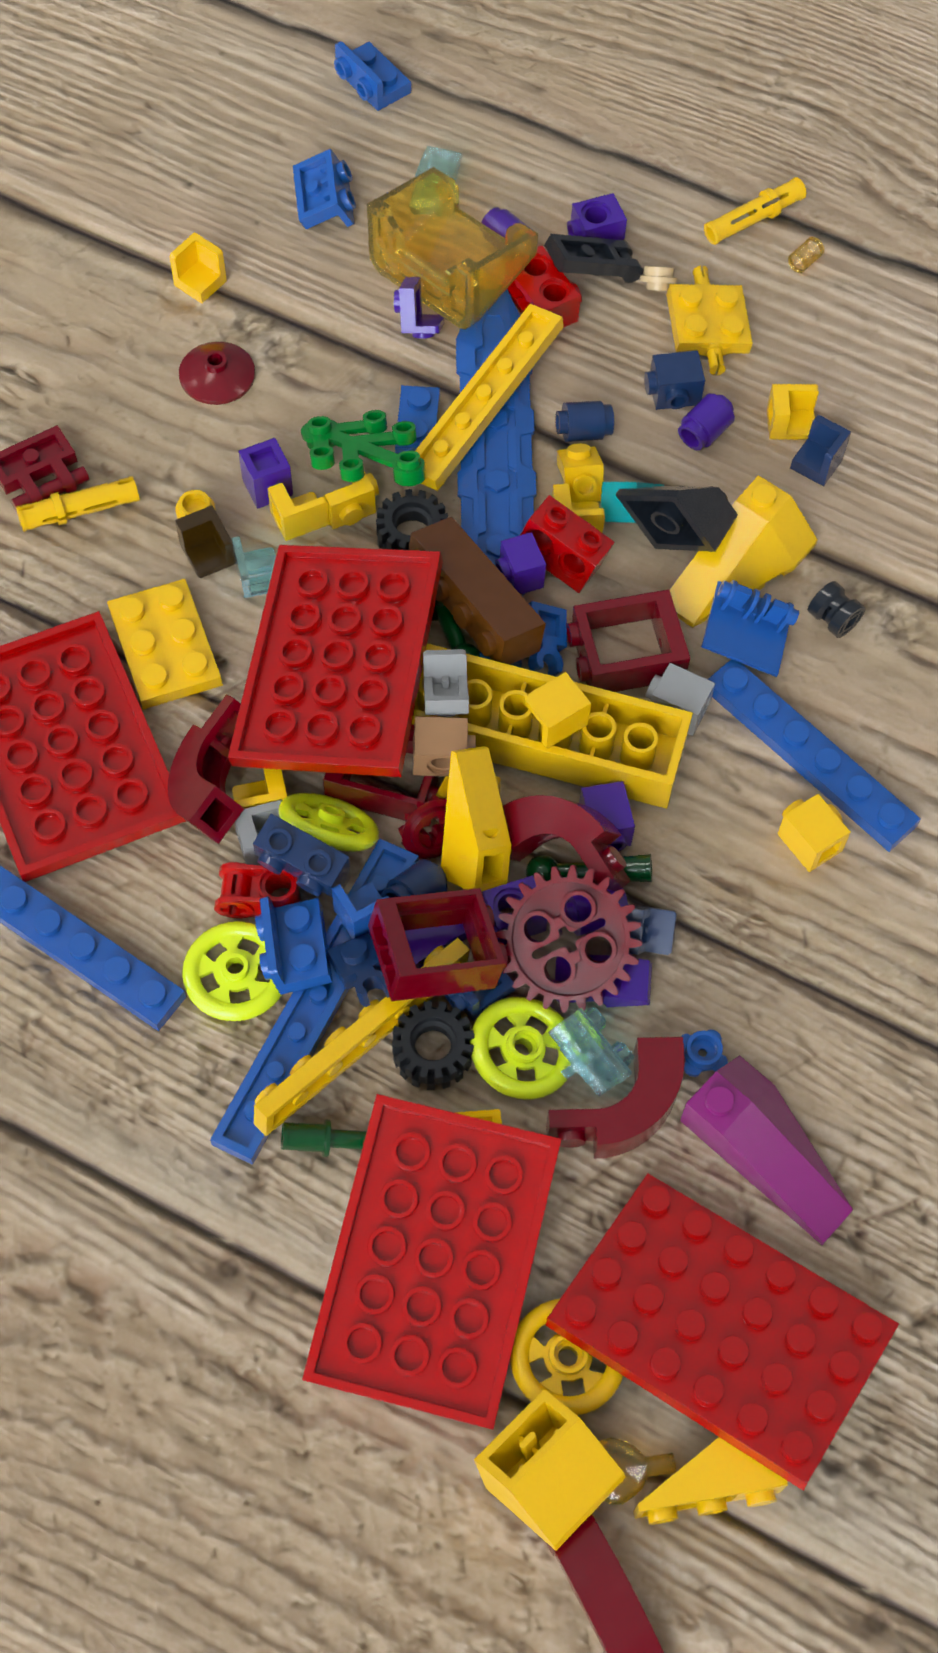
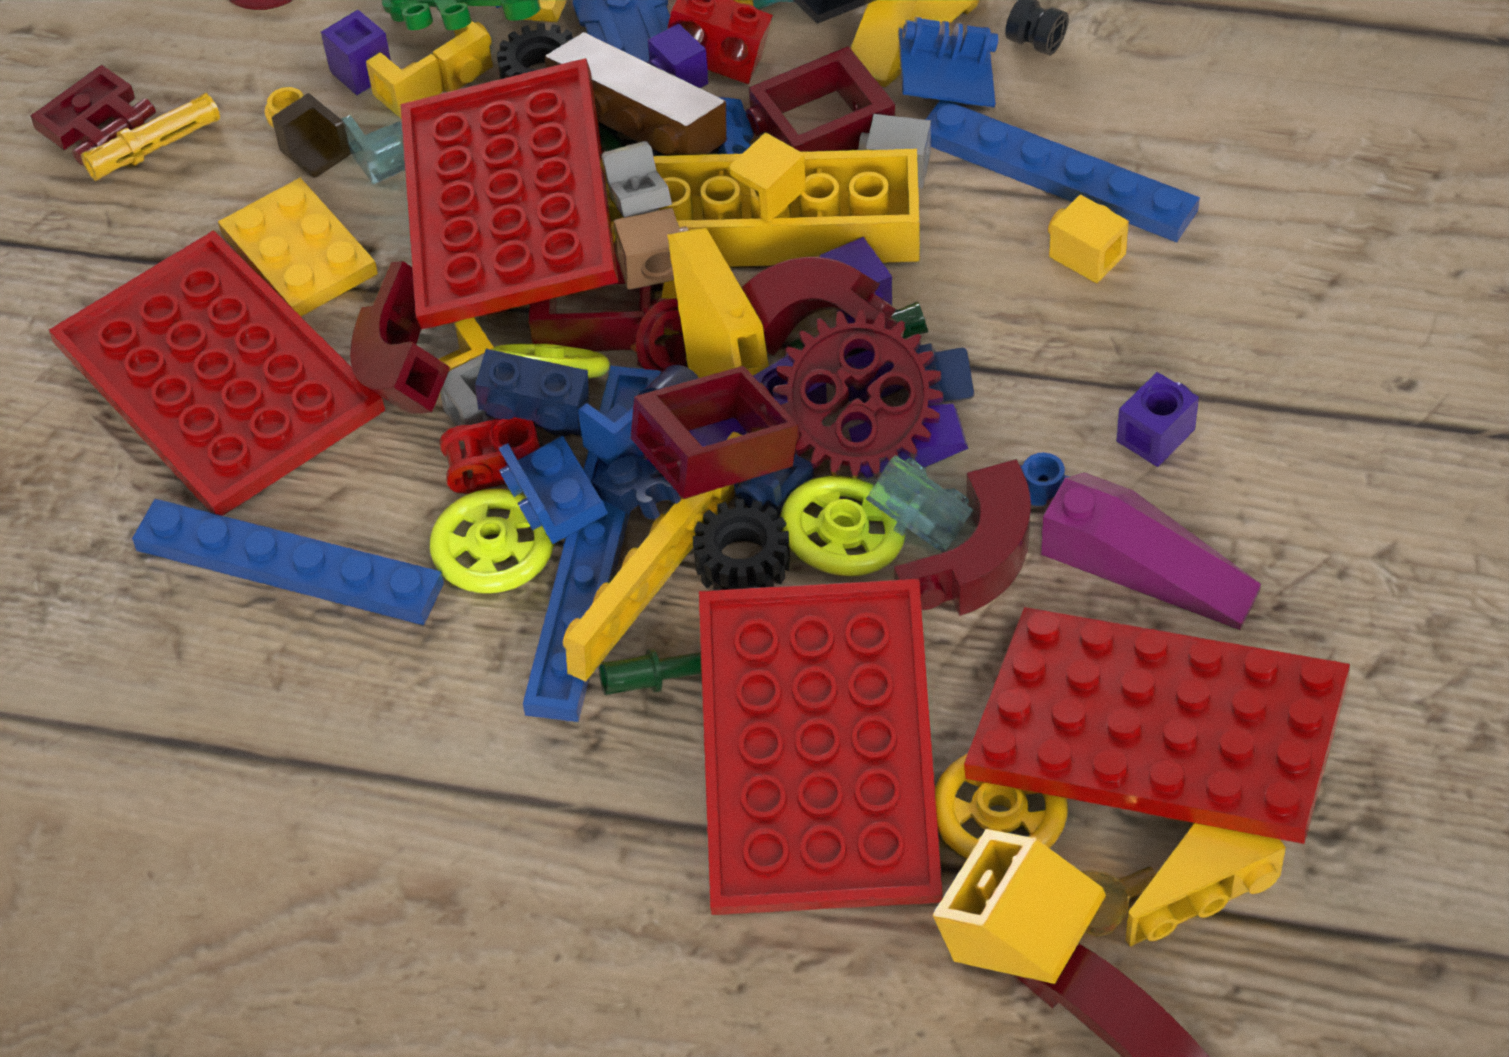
camera: 10 degrees left, 10 degrees down
none -> dark purple brick [1116,372,1199,467]

